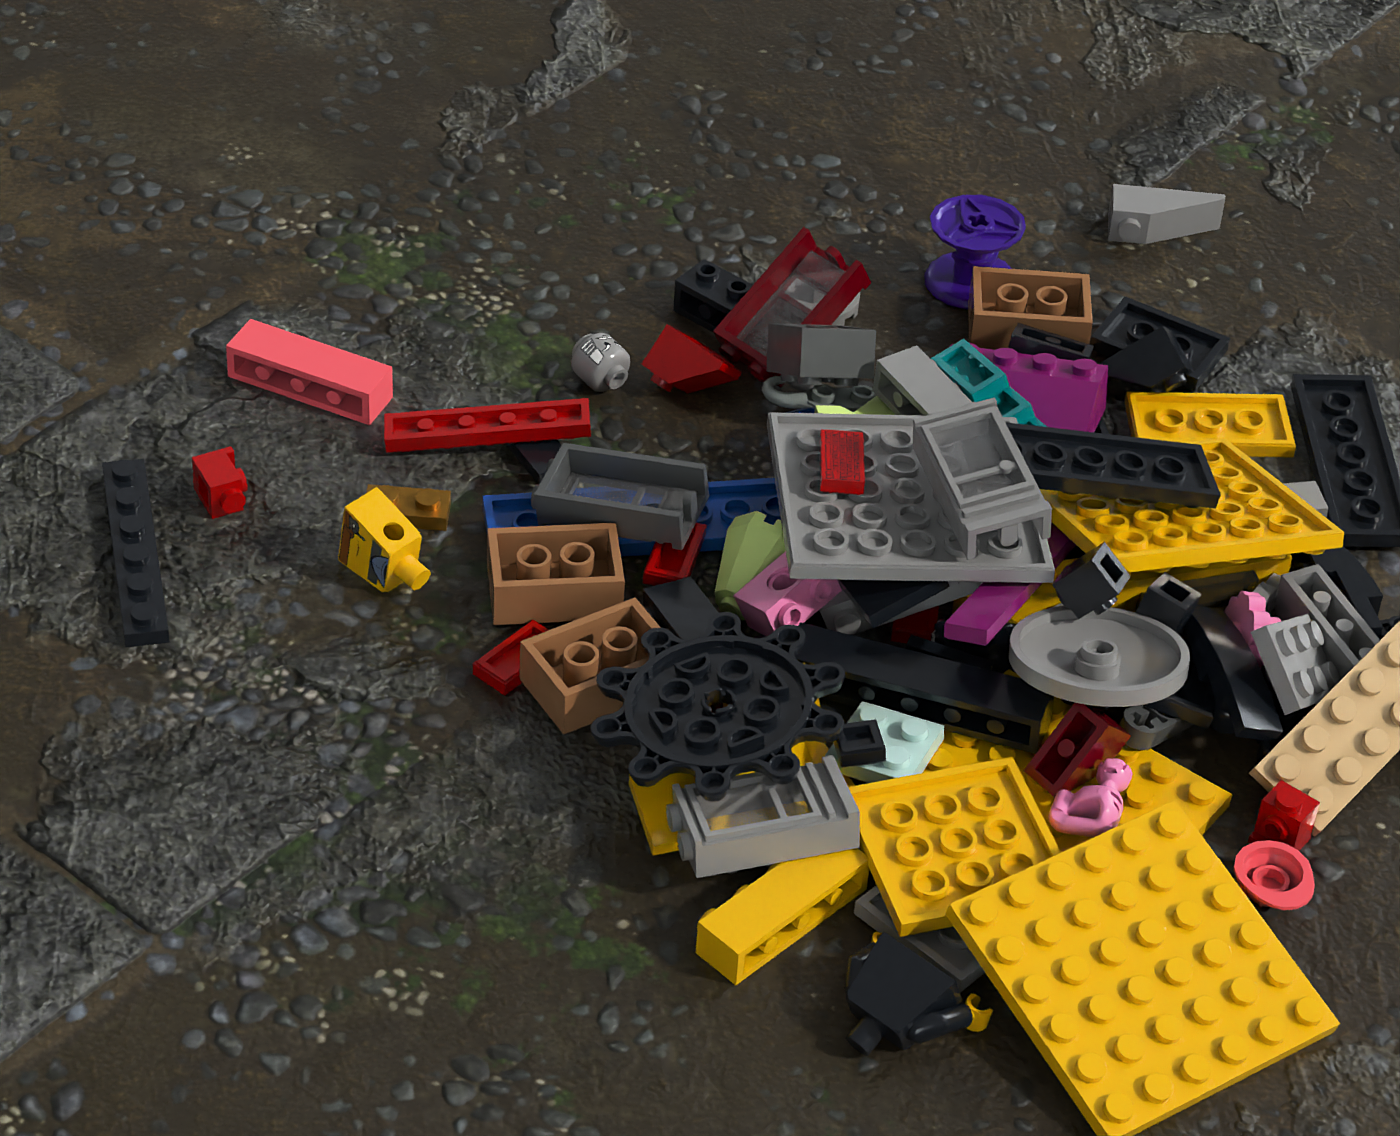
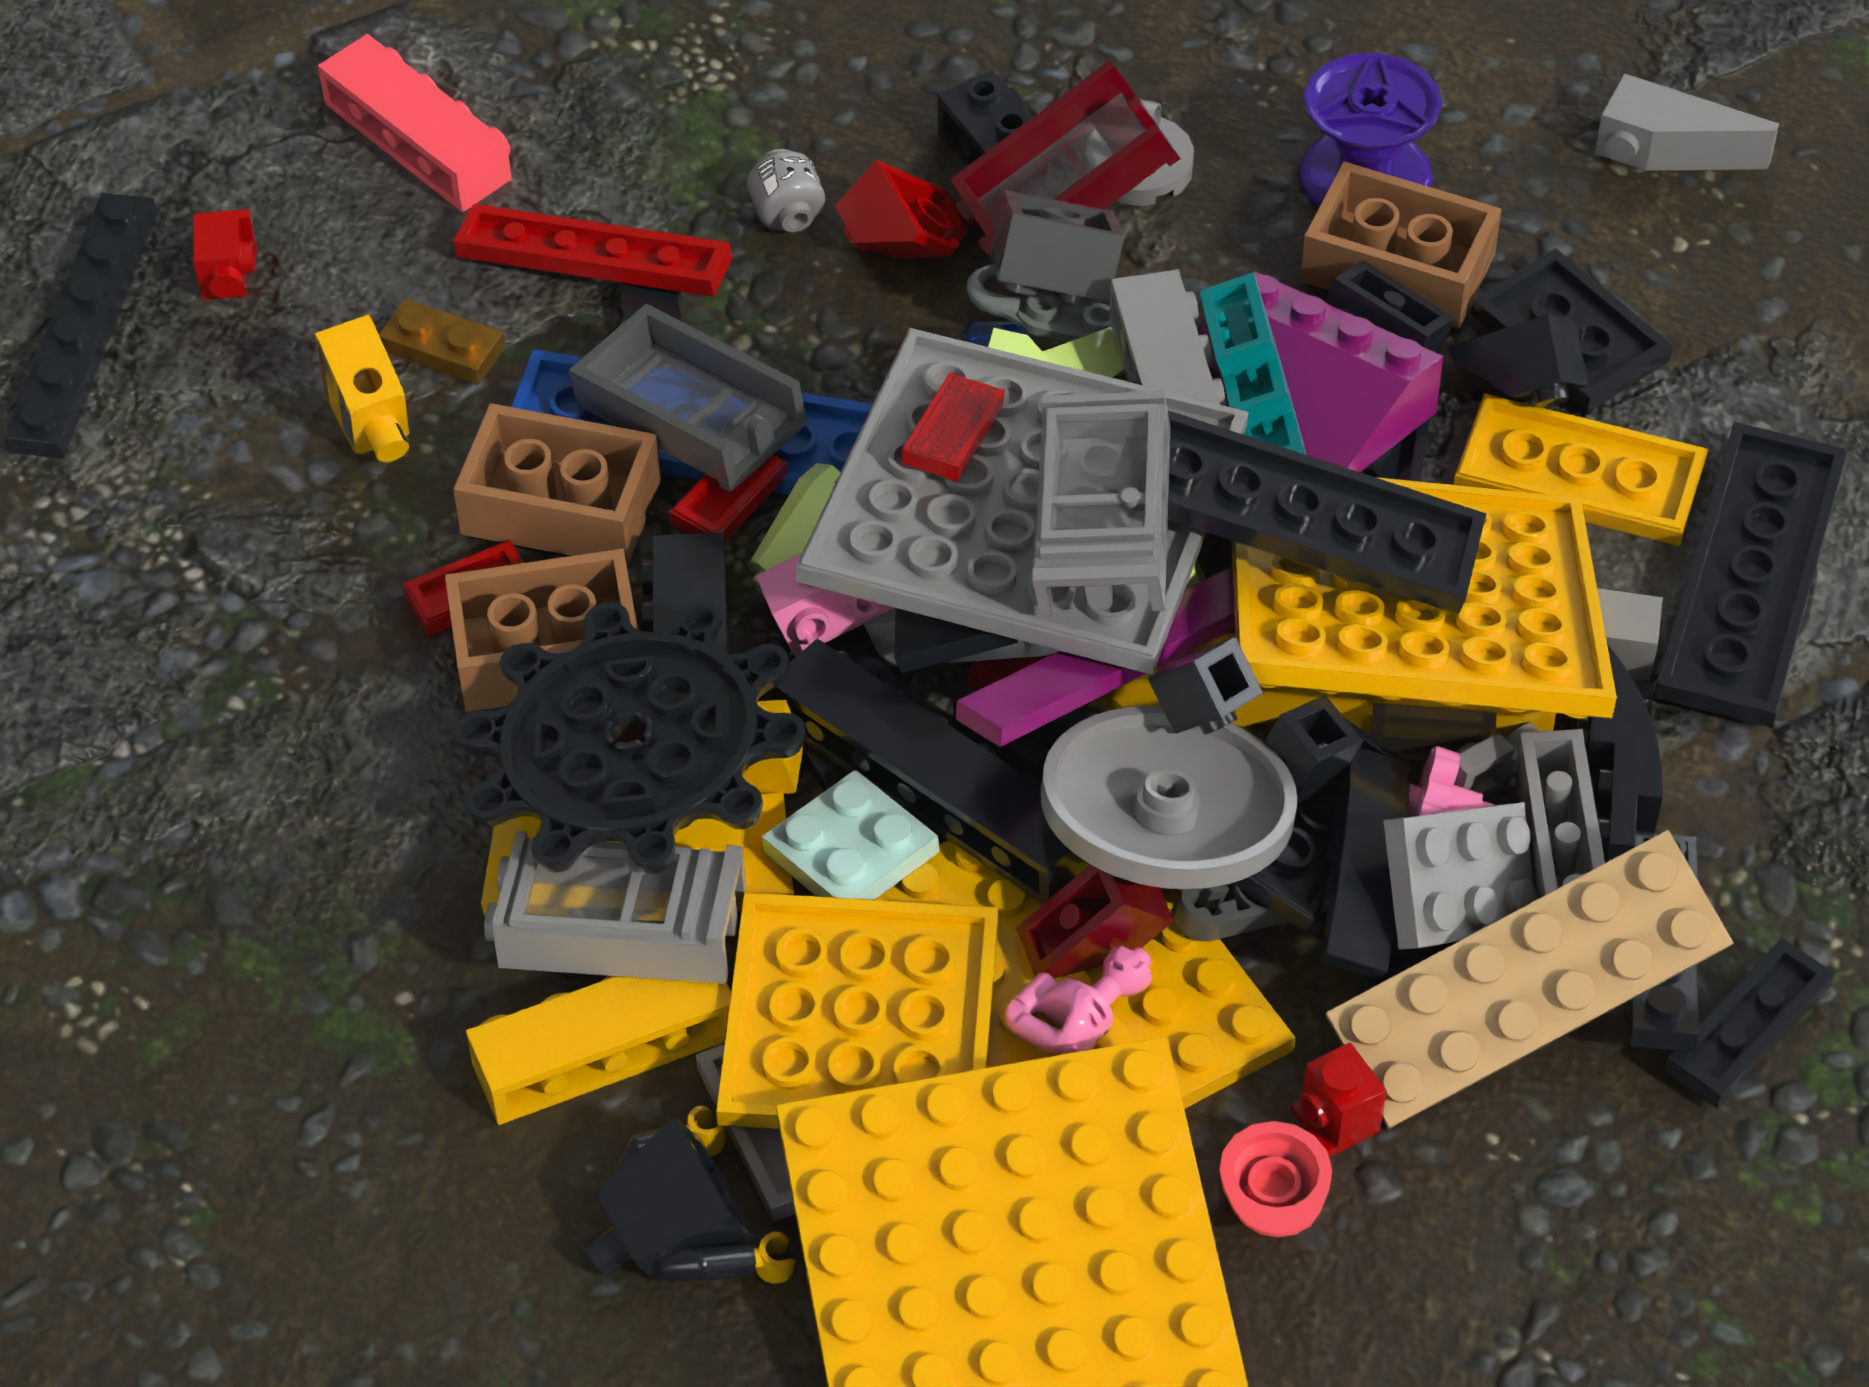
camera: 25 degrees right, 10 degrees up
black tile [833,719,886,768] -> none

